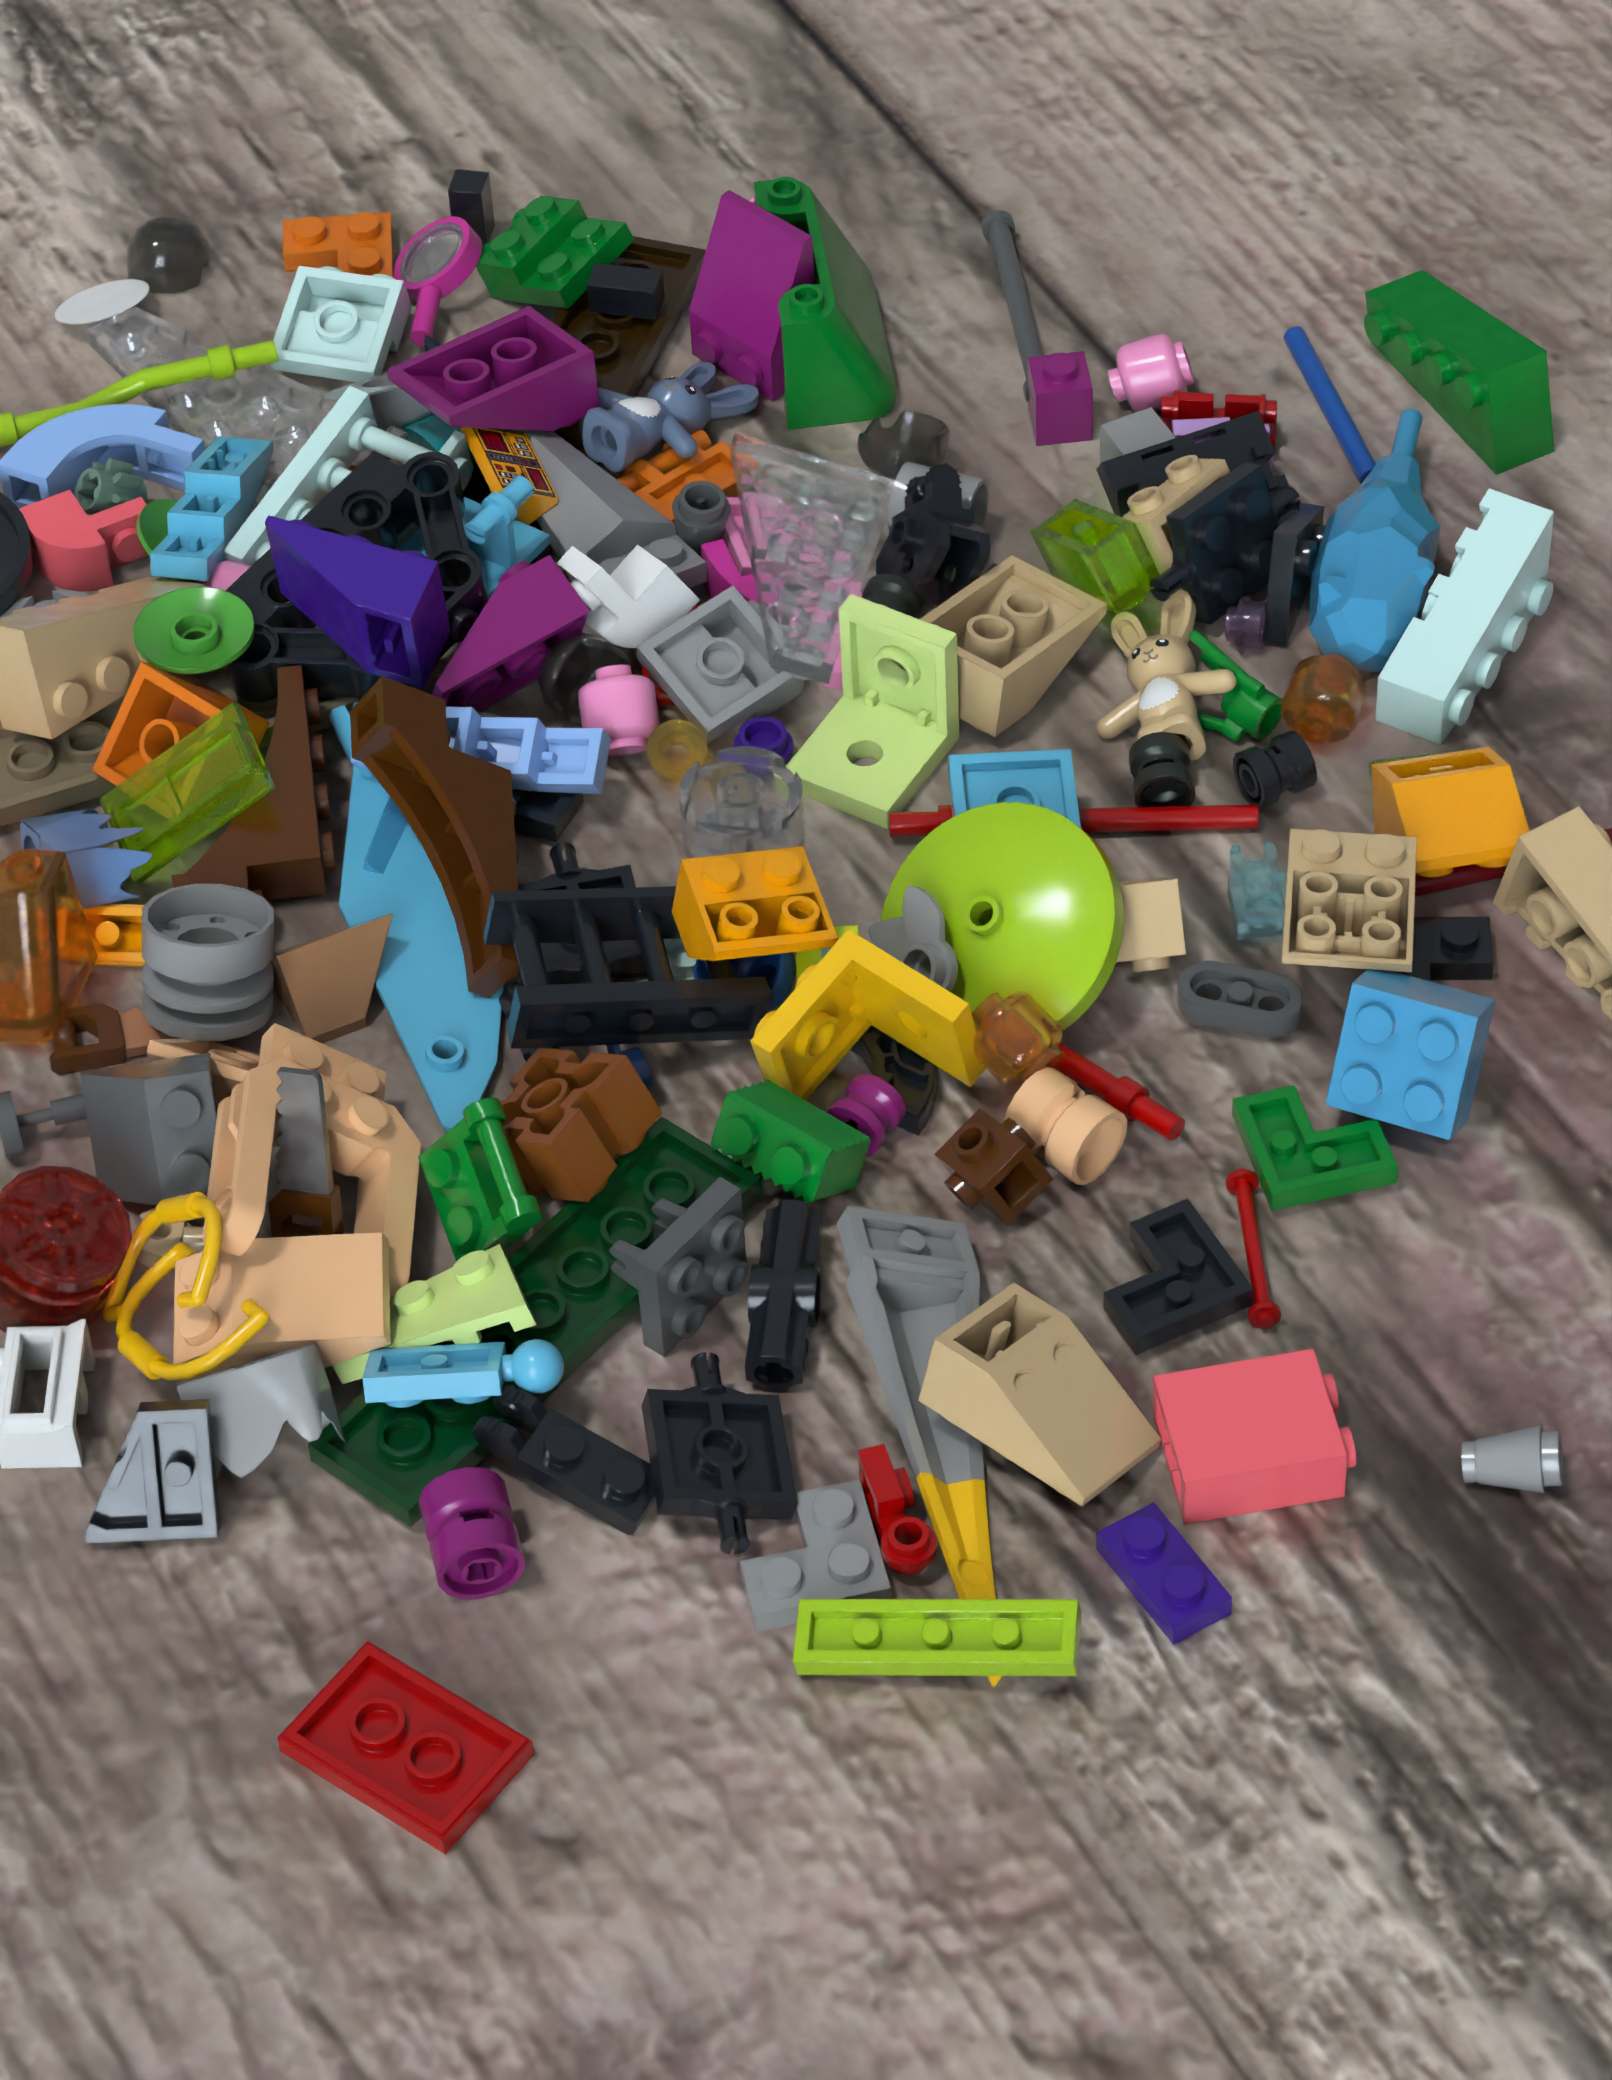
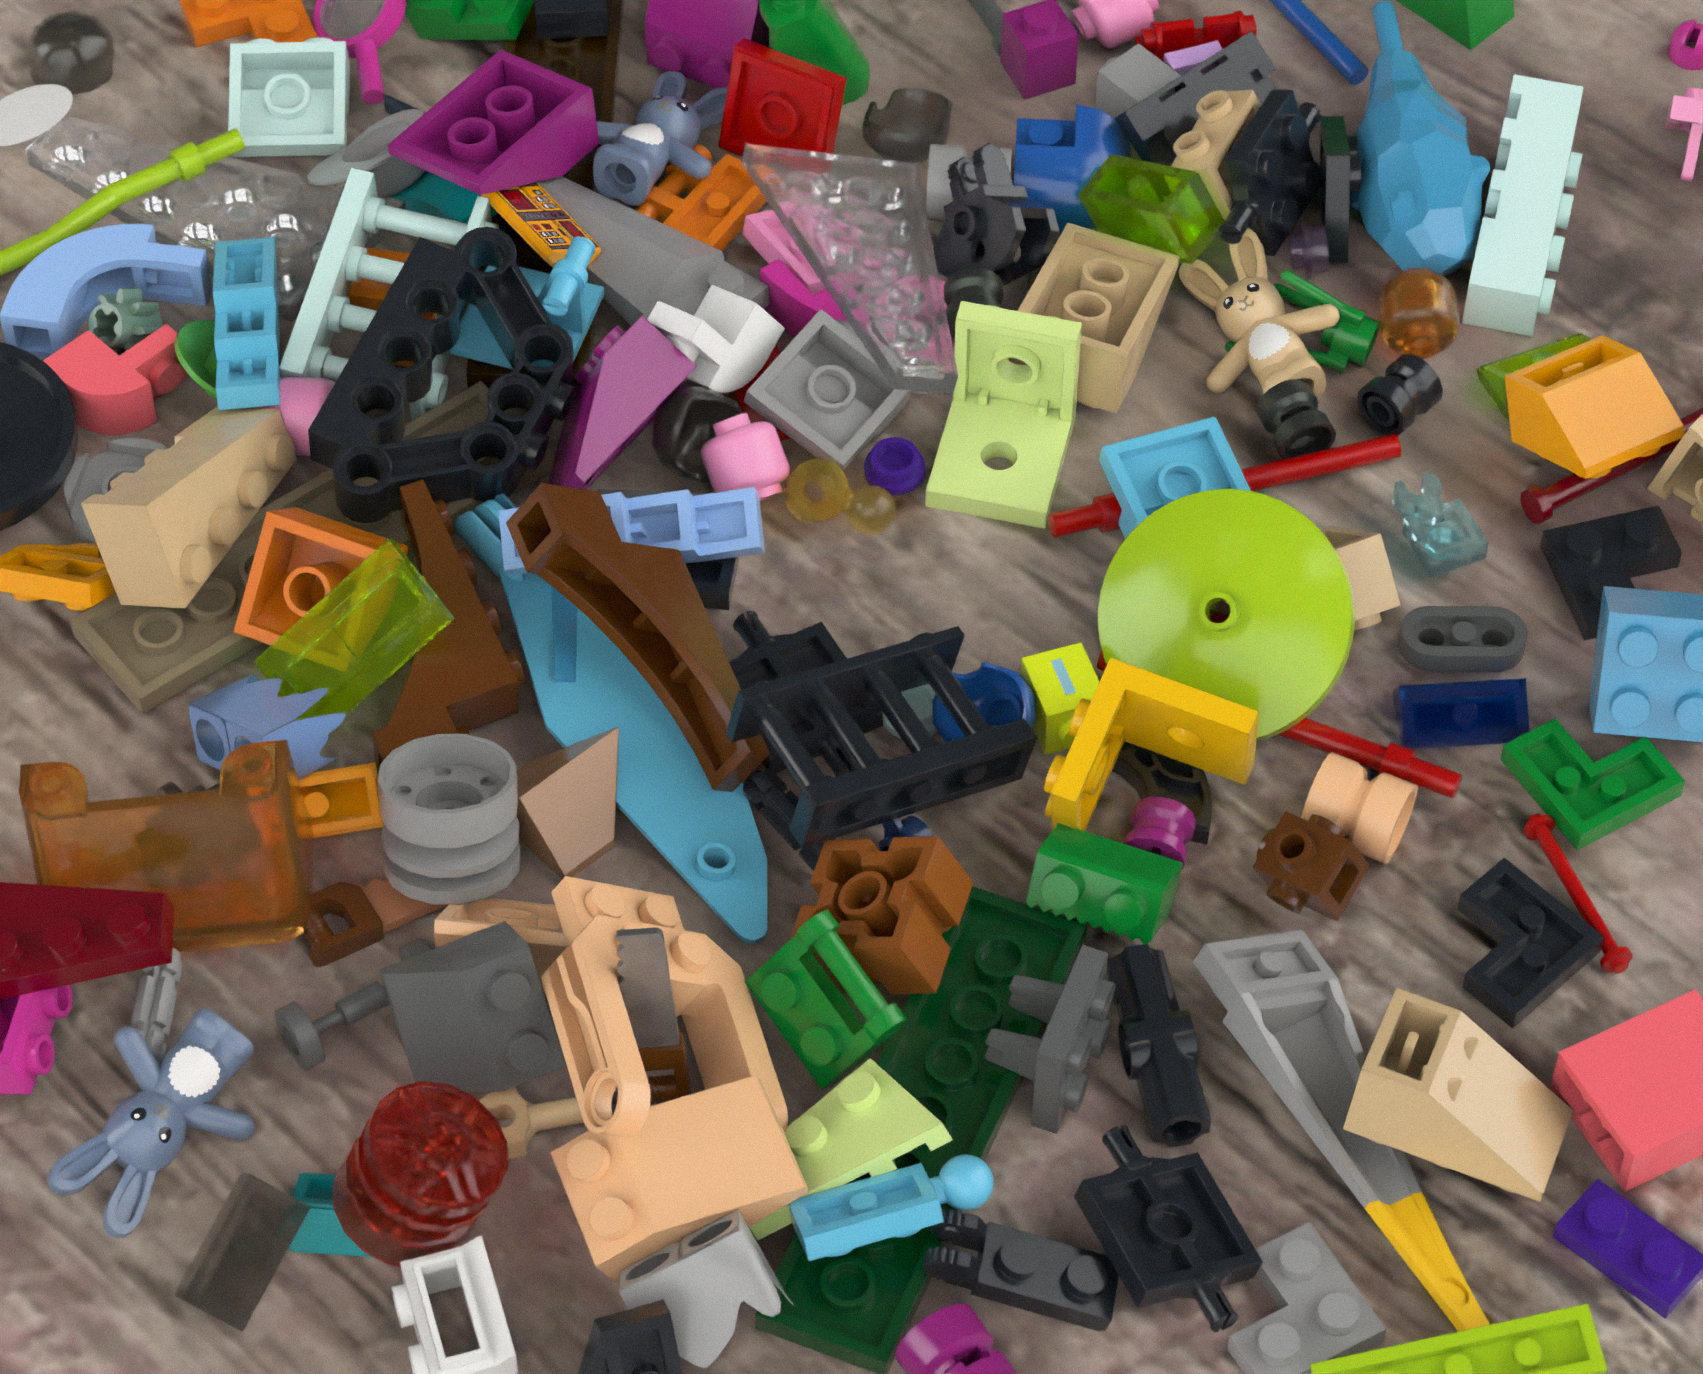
camera: 20 degrees left, 5 degrees up
yellow piece [102,1192,223,1322] -> none
yellow piece [116,1242,270,1381] -> none
bright green dish [133,587,255,674] -> none
dark purple slope [265,515,450,688] -> none
dark grey cone [672,481,731,558] -> none
light orange slope [672,846,838,961] -> none
clear brick [679,746,805,858] -> none
red plate [858,1444,937,1575] -> none
light grey plate [868,886,958,992] -> none
clear orange head [972,991,1064,1087] -> none
tan slope [1281,829,1417,972] -> none
none -> red tile [718,38,847,187]
none -> blue brick [1013,105,1131,238]
none -> clear blue slope [1393,678,1530,749]

